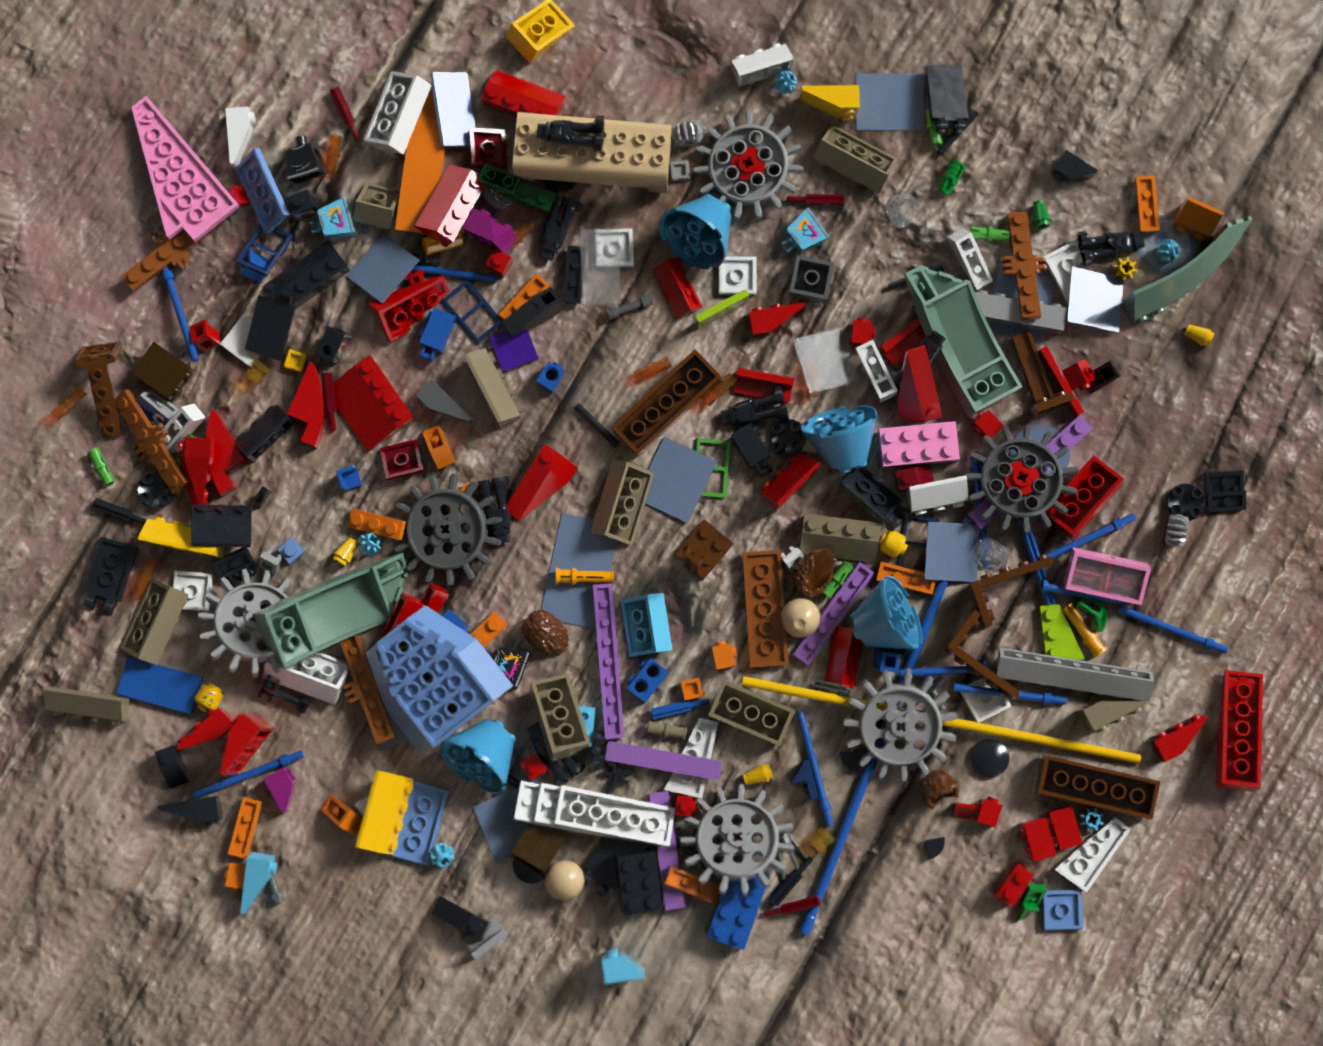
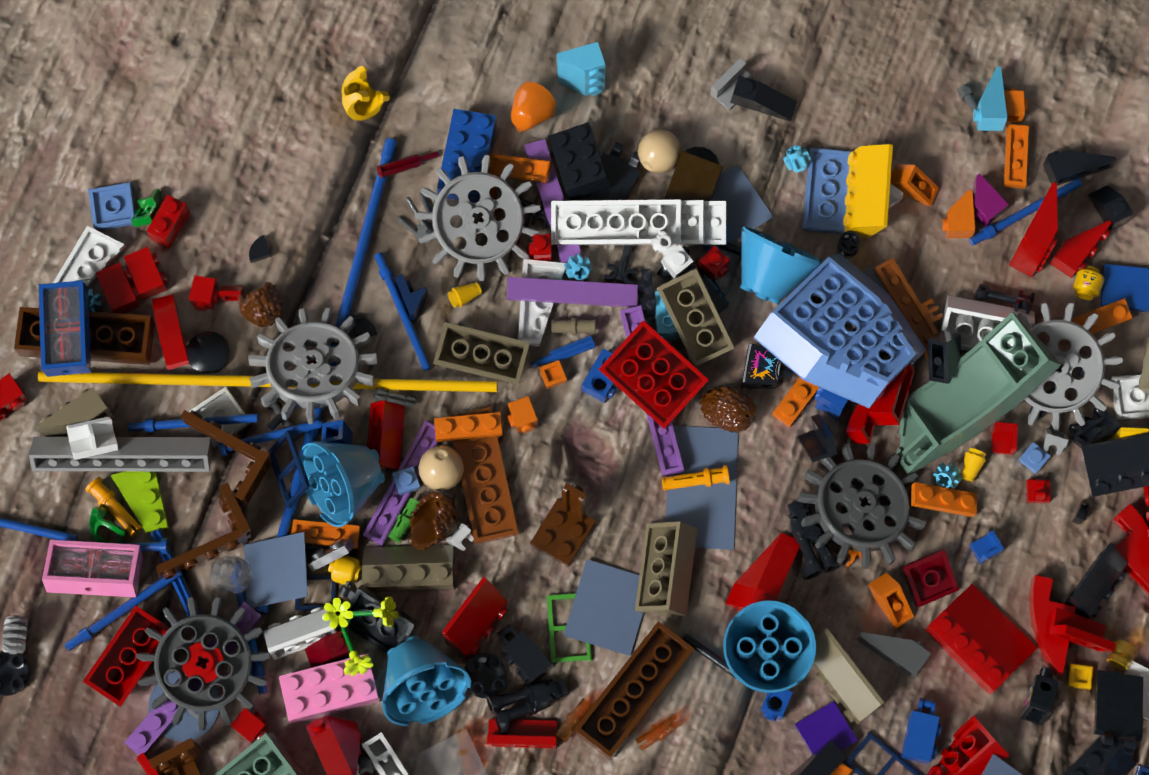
camera: 175 degrees right, 10 degrees down
dark red axle [321,372,337,431] -> none
medium azure slope [621,593,672,657] -> none
black axle [769,856,813,906] -> none
clear yellow wheel [808,827,835,854] -> none
none -> brick [38,280,91,377]
none -> white panel [66,417,118,460]
none -> red slope [152,293,189,370]
none -> dark blue window [268,430,311,508]
none -> flat silver plate [307,538,354,572]
none -> neon yellow plant [323,597,398,676]
none -> yellow piece [341,66,390,121]
none -> medium blue plate [392,466,421,496]
none -> orange plate [434,412,502,442]
none -> orange piece [511,82,556,133]
none -> medium azure gear [564,253,593,281]
none -> red slope [598,320,709,429]
none -> white brick [651,231,694,278]
none -> dark azure cone [723,601,816,693]
none -> black panel [797,414,837,463]
none -> black wheel [837,231,861,258]
none -> black slope [928,331,961,384]
none -> orange slope [942,190,975,239]
none -> red panel [991,422,1018,455]
none -> red tile [1026,479,1050,503]
none -> red panel [1049,608,1116,652]
none -> orange plate [1071,298,1133,334]

